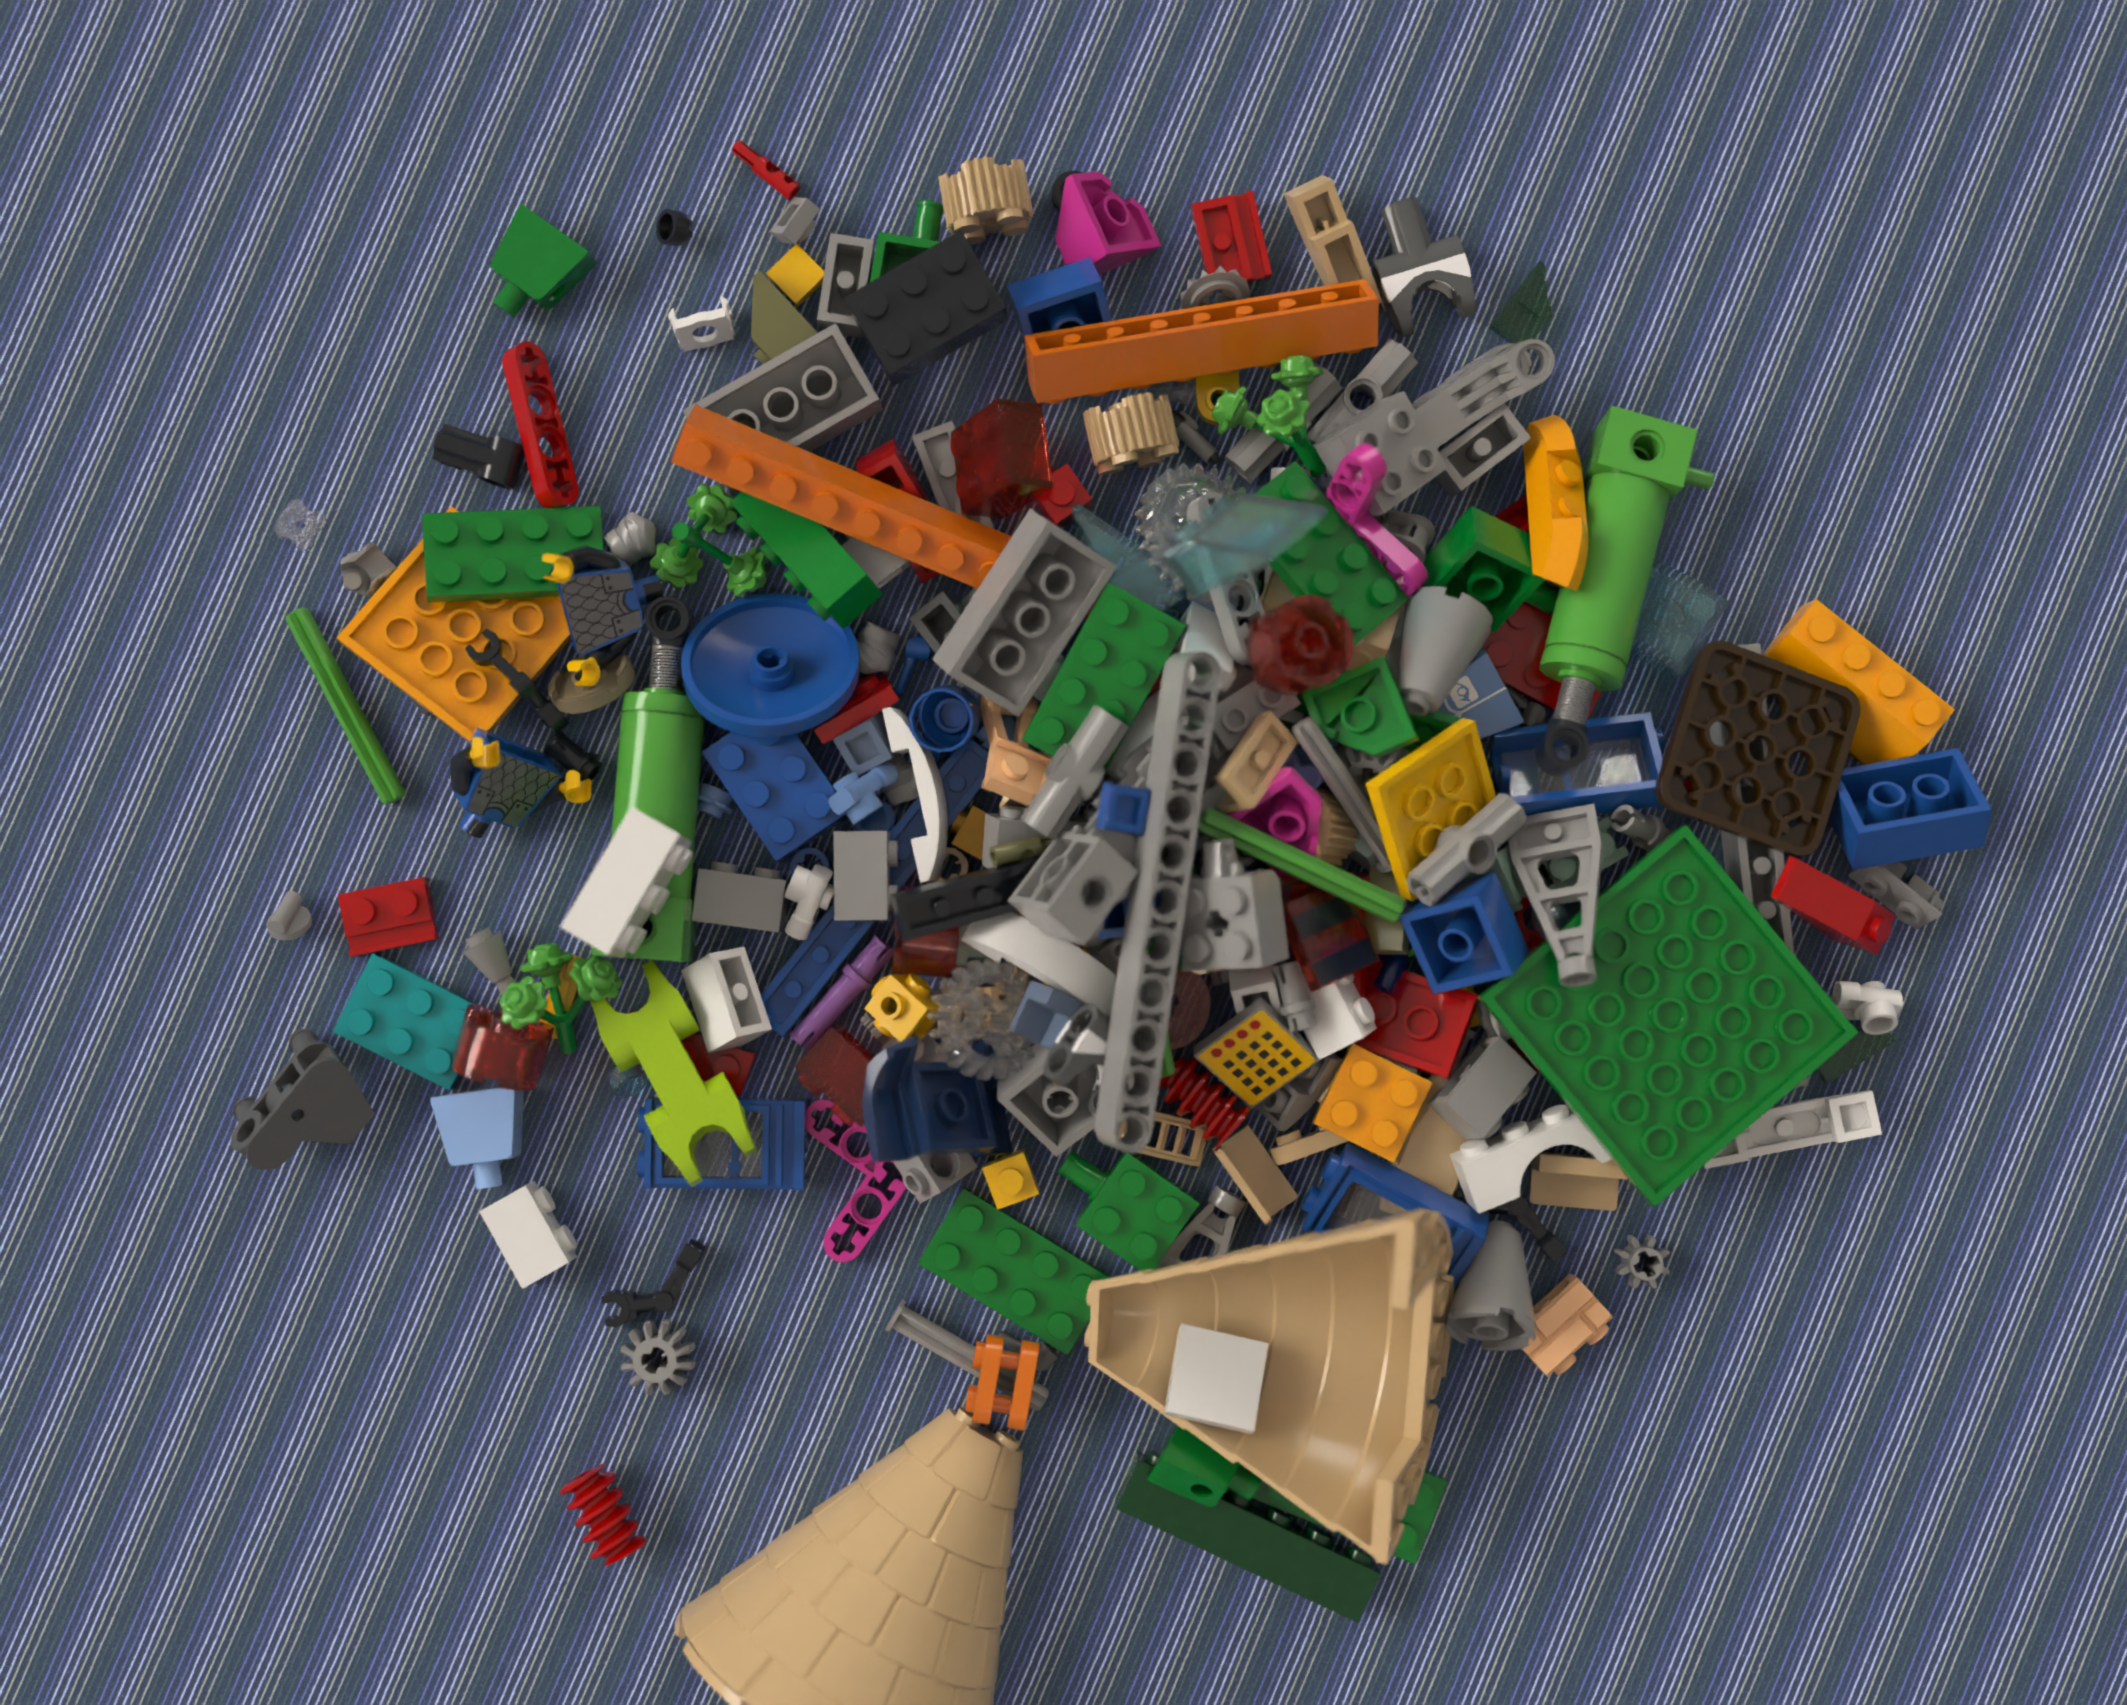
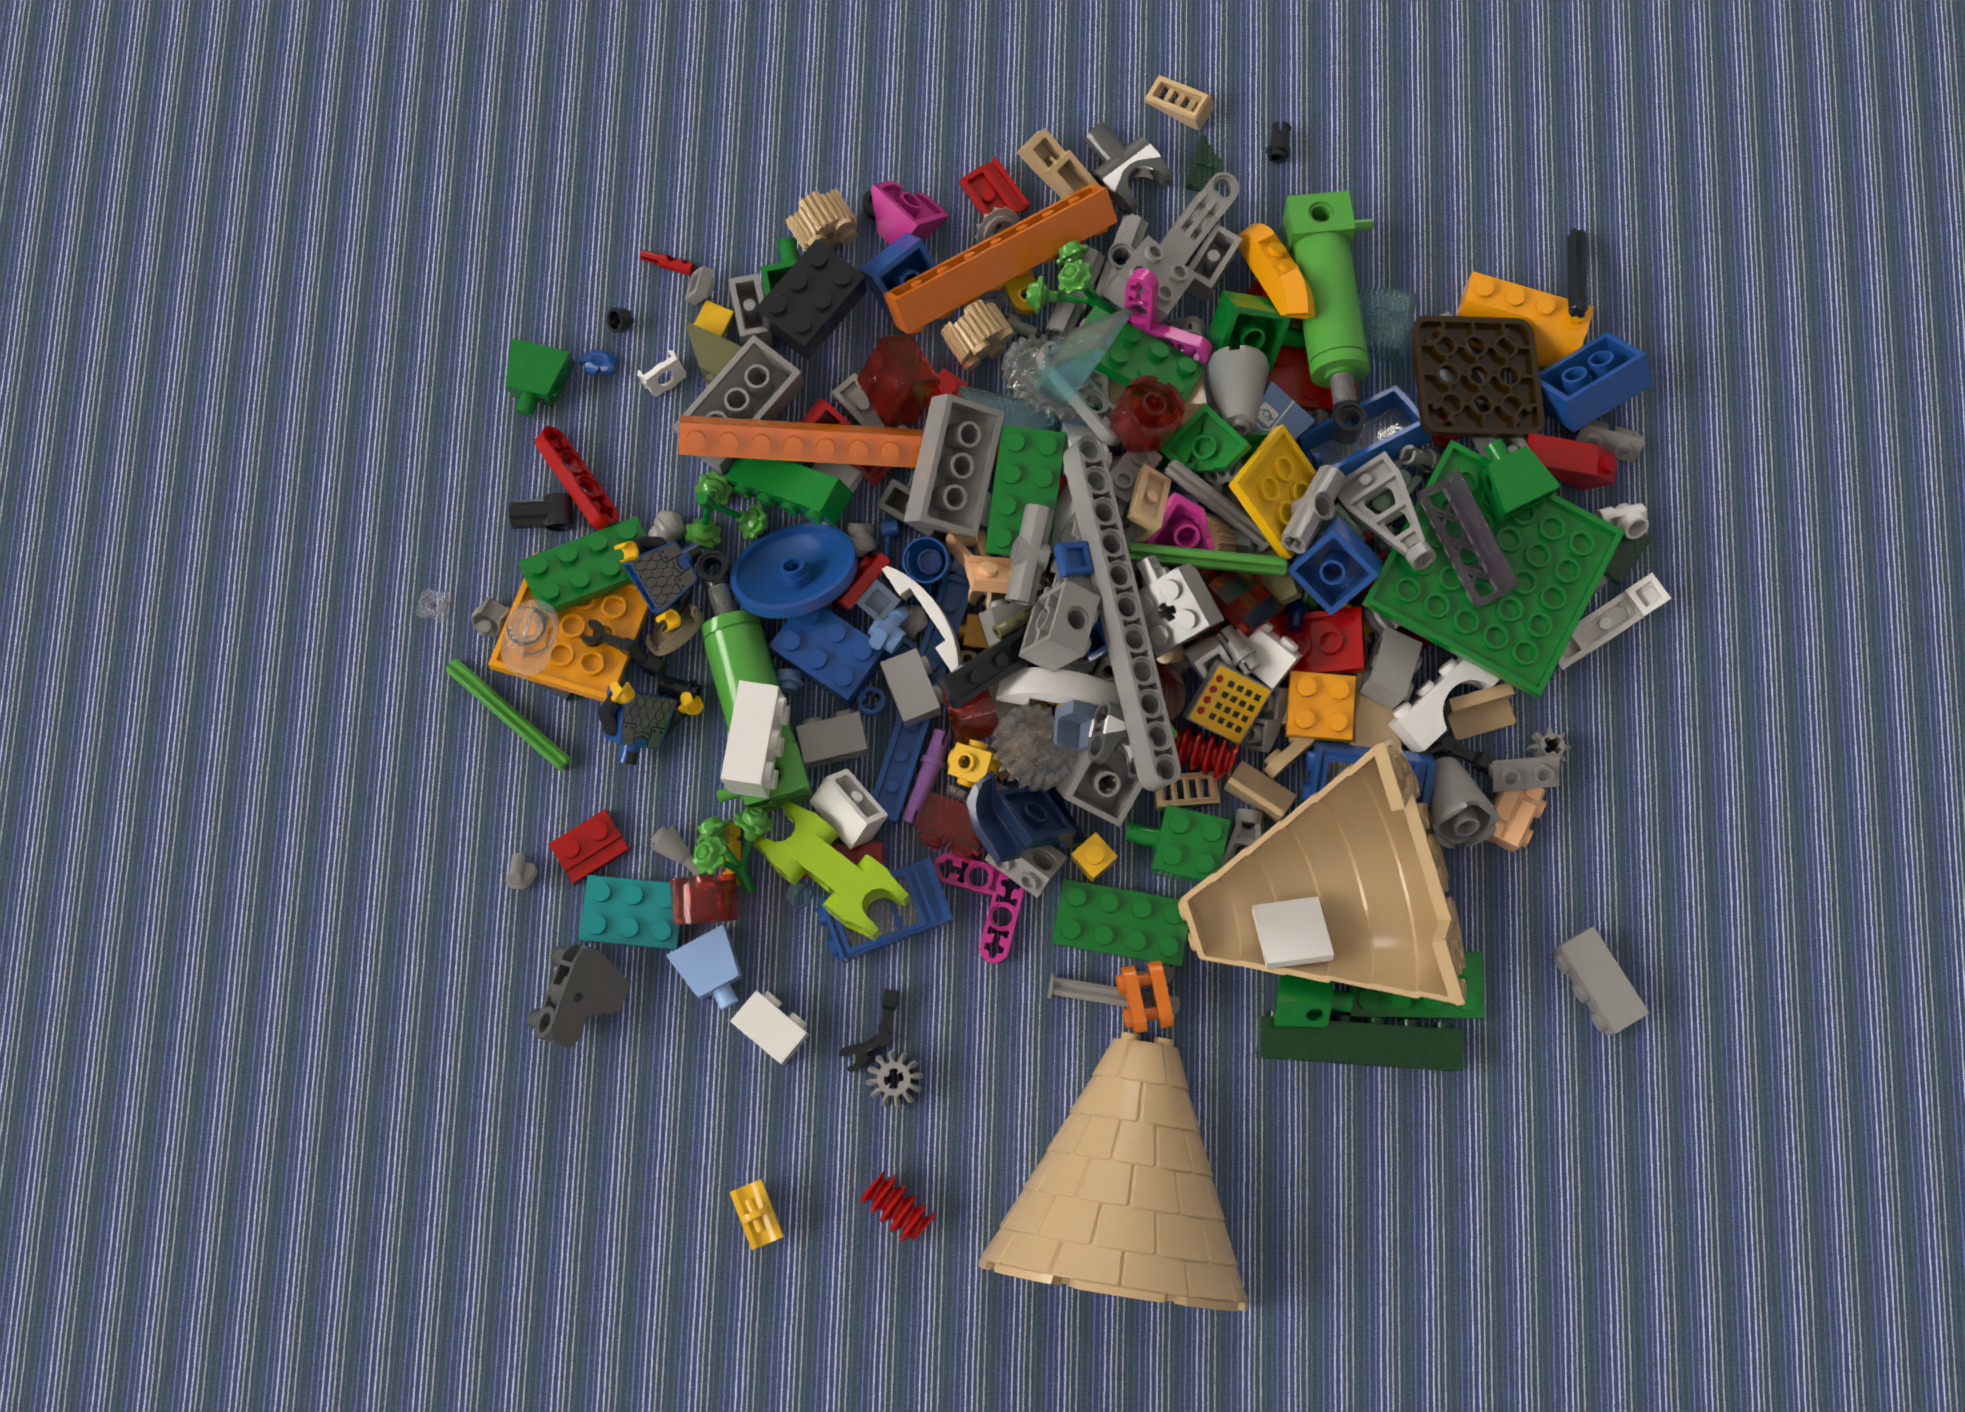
camera: 20 degrees left, 10 degrees down
white plate [784,864,834,940] -> none
none -> clear piece [501,600,560,677]
none -> blue plant [579,349,617,376]
none -> yellow hips [730,1179,784,1250]
none -> tan slope [1144,75,1214,131]
none -> black pin [1266,121,1291,163]
none -> fence [1416,469,1519,609]
none -> green torso [1480,438,1560,523]
none -> light grey hinge [1488,755,1560,792]
none -> light grey brick [1552,926,1649,1035]
none -> black axle [1567,228,1588,319]

